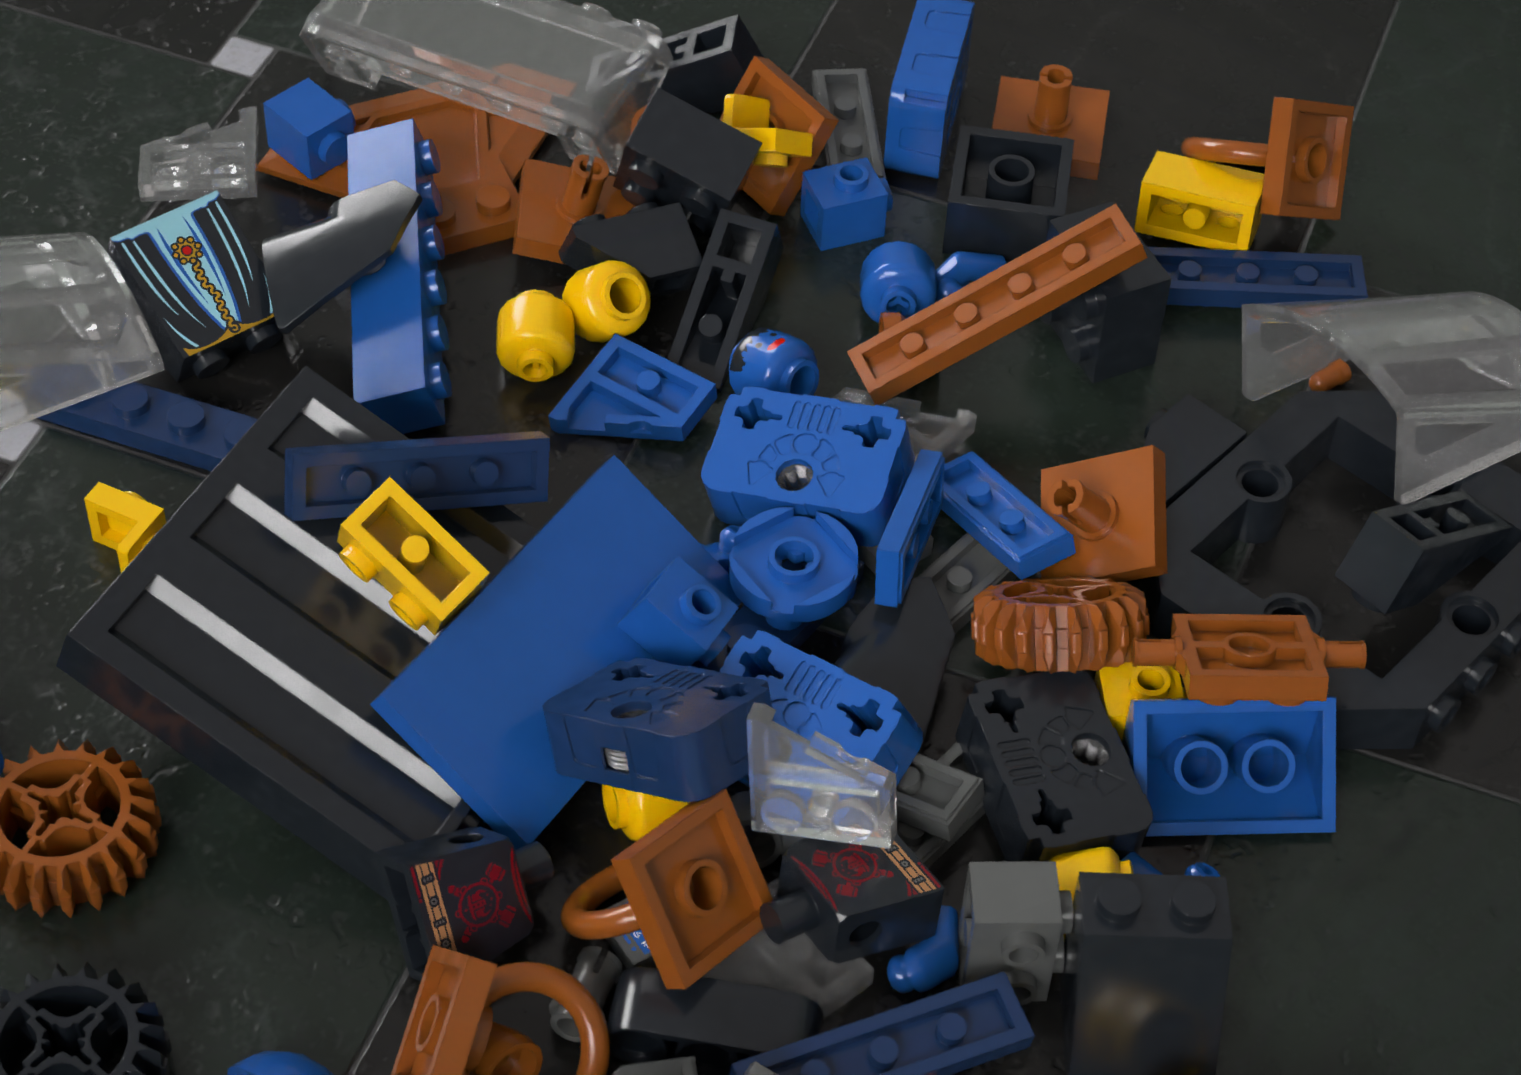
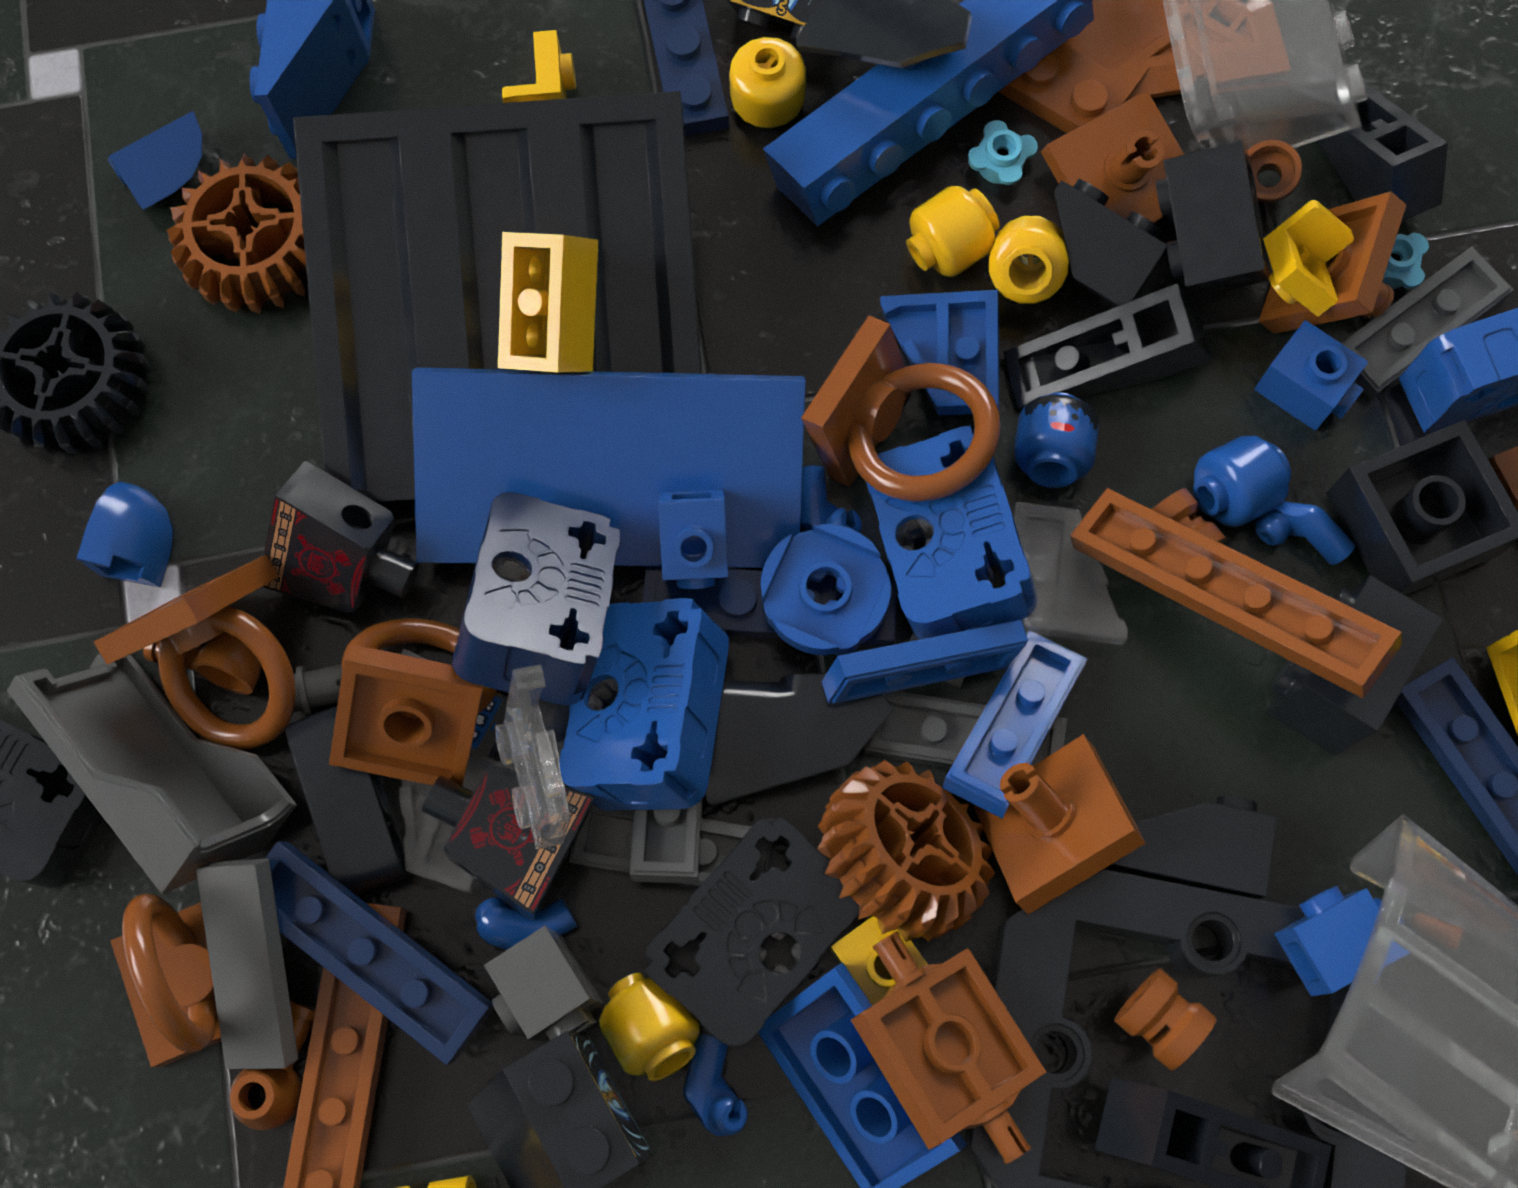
camera: 65 degrees right, 25 degrees up
dark blue plate [284,431,550,521] -> none
none -> yellow head [729,37,806,128]
none -> dark orange tile [801,316,1001,502]
none -> medium azure plate [968,120,1038,185]
none -> dark orange wheel [1114,968,1217,1071]
none -> blue brick [1274,885,1406,996]

